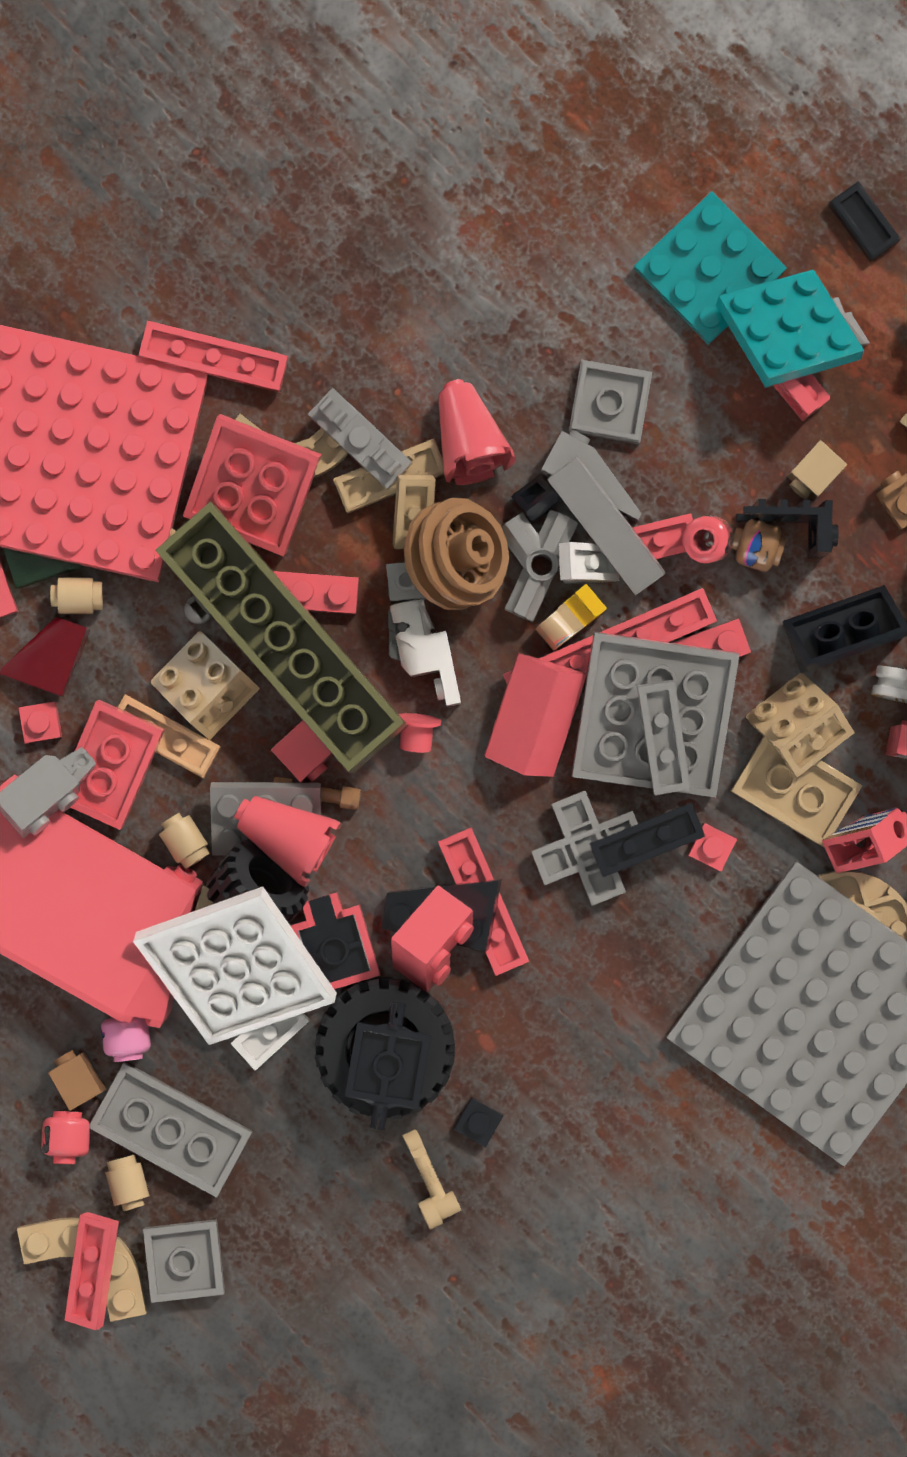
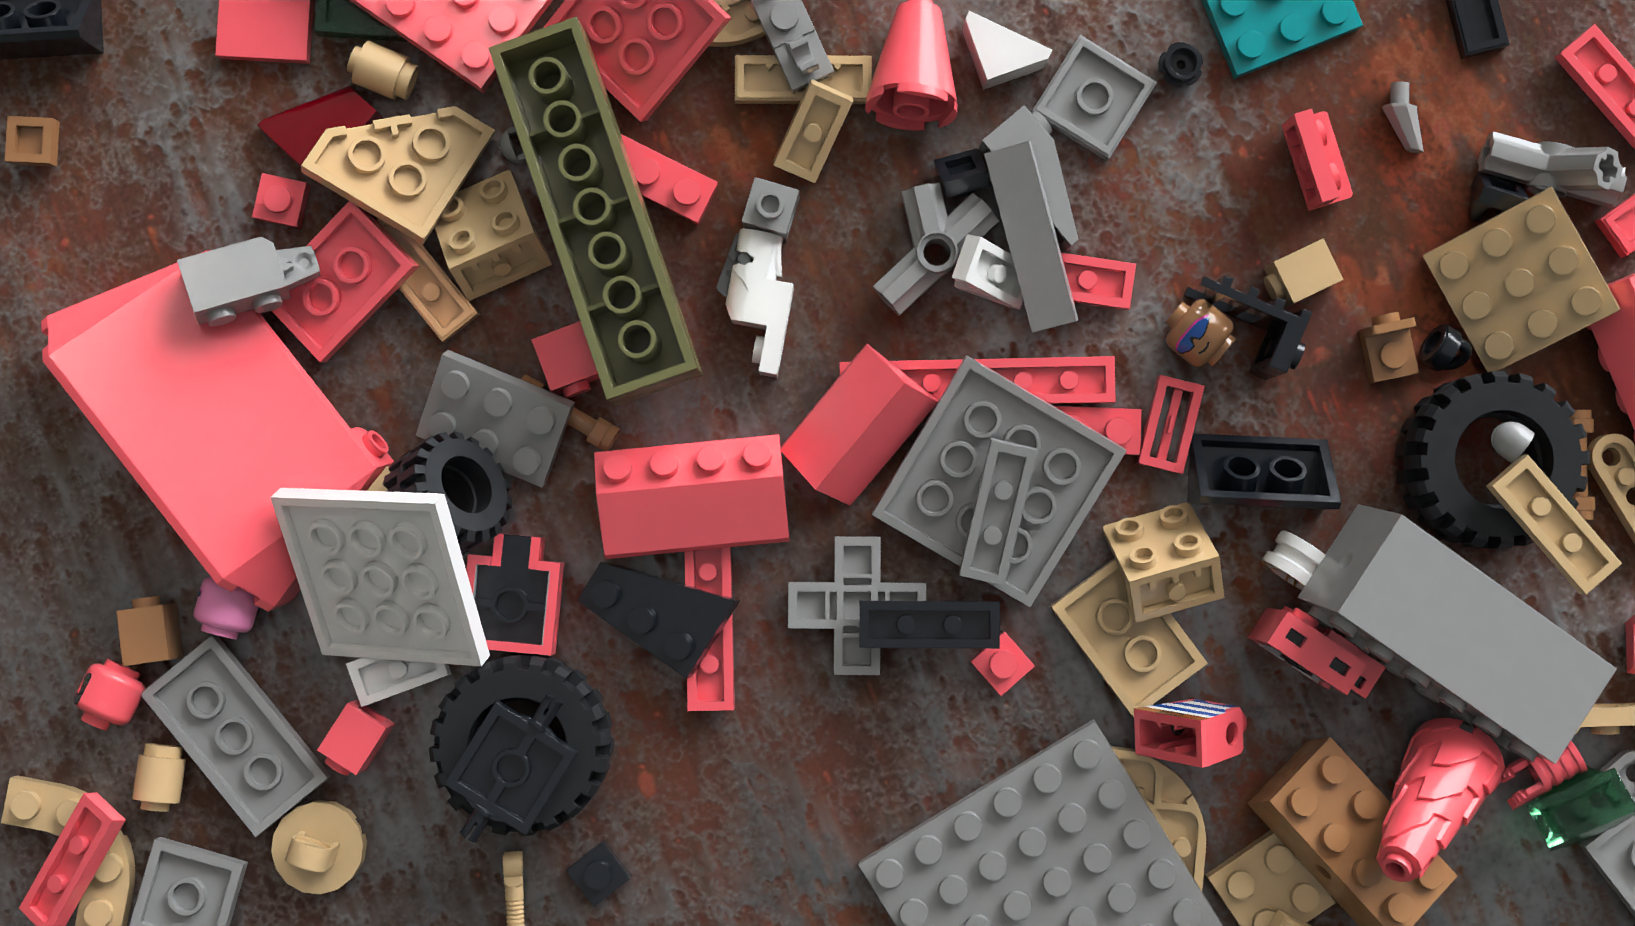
camera: 20 degrees right, 0 degrees up
tan brick [159,813,210,869] -> none
coral cone [234,796,342,887] -> none
coral brick [391,885,474,992] -> none
coral piece [399,713,441,753] -> none
medium nougat wheel [404,498,509,610] -> none
leg [535,584,607,651] -> none
coral head [683,515,734,564] -> none
teal plate [716,269,864,387] -> none
none -> tan tile [271,800,367,895]
none -> tan plate [301,106,495,245]
none -> coral brick [317,699,396,776]
none -> coral slope [594,434,790,559]
none -> white slope [962,11,1052,90]
none -> coral tile [1136,375,1205,475]
none -> black plate [1158,42,1203,87]

